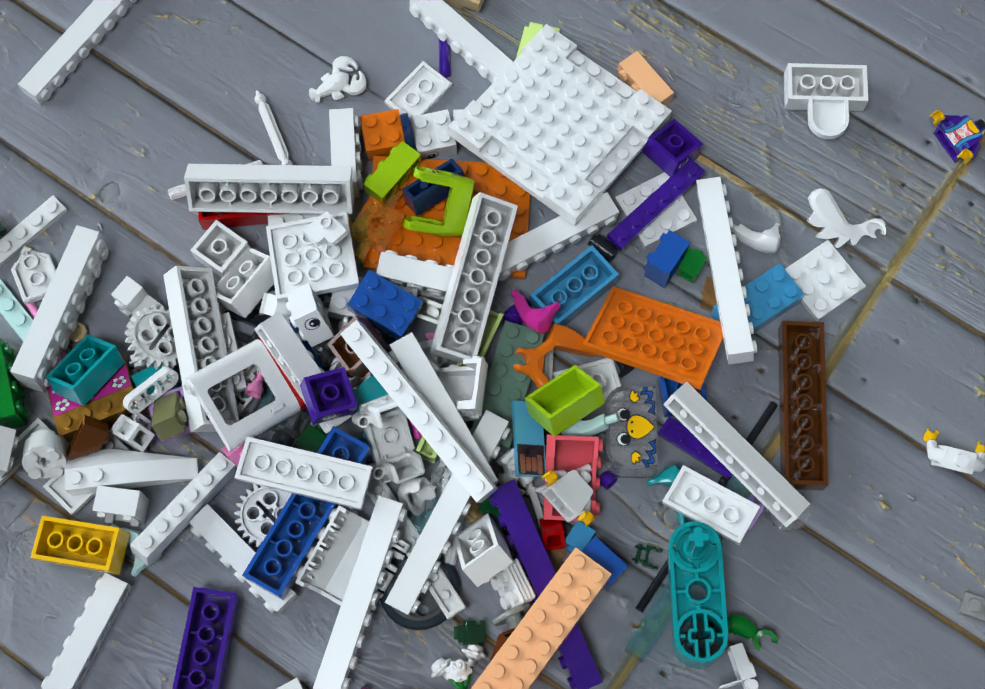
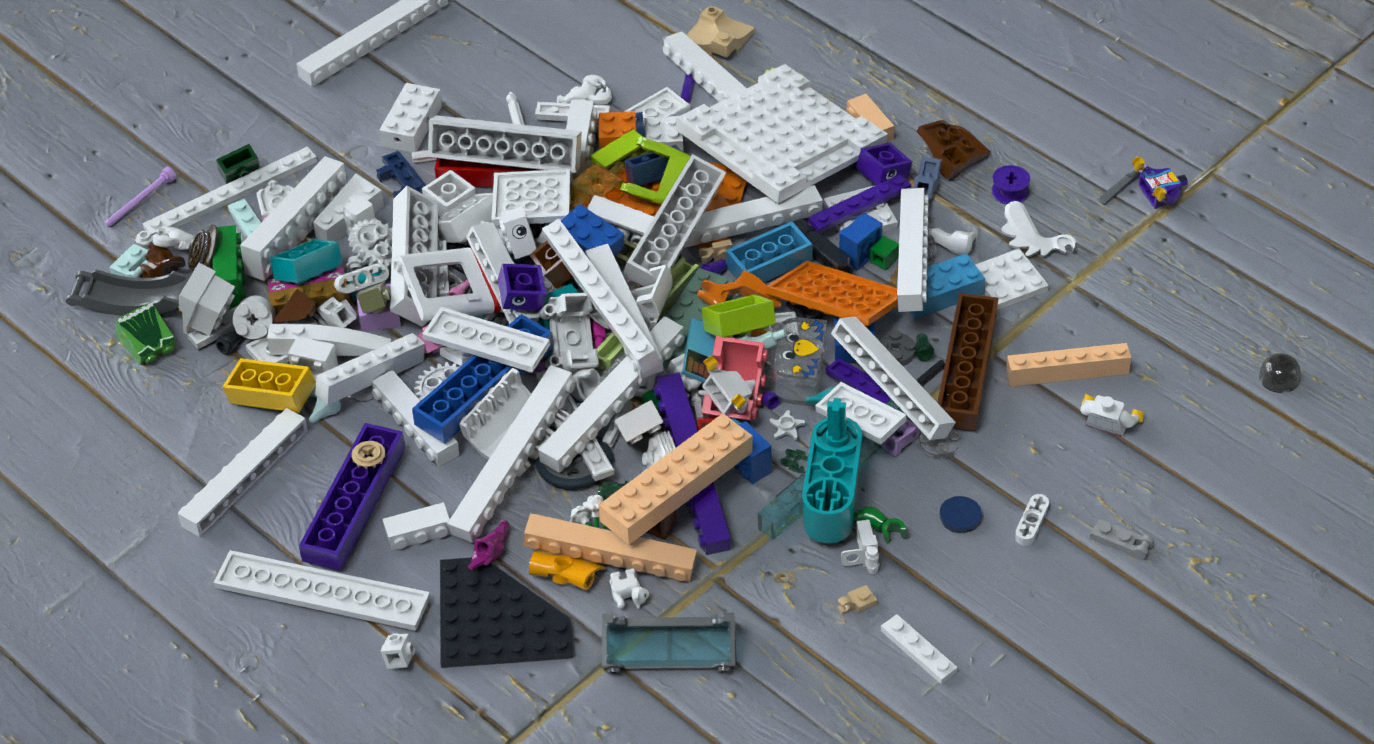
camera: 10 degrees right, 25 degrees down
white brick [303,211,348,248] -> none
dark pink animal [511,289,561,334] -> none
white brick [784,63,868,139] -> none
none -> black cone [216,329,244,354]
none -> white wedge [313,174,384,241]
none -> tan gear [352,441,385,469]
none -> dark blue hinge [376,150,426,198]
none -> white brick [379,83,442,152]
none -> white plate [535,102,610,123]
none -> tan plate [699,240,732,264]
none -> white animal [769,410,805,440]
none -> black piece [806,231,853,274]
none -> dark grey plate [878,330,916,366]
none -> sand blue brick [913,156,942,199]
none -> clear green cone [914,333,934,361]
none -> reddish brown slope [916,120,991,179]
none -> dark blue tile [939,496,982,533]
none -> dark purple piece [991,165,1030,204]
none -> light nougat brick [1006,343,1131,387]
none -> white beam [1015,494,1049,546]
none -> dark grey piece [1100,170,1140,205]

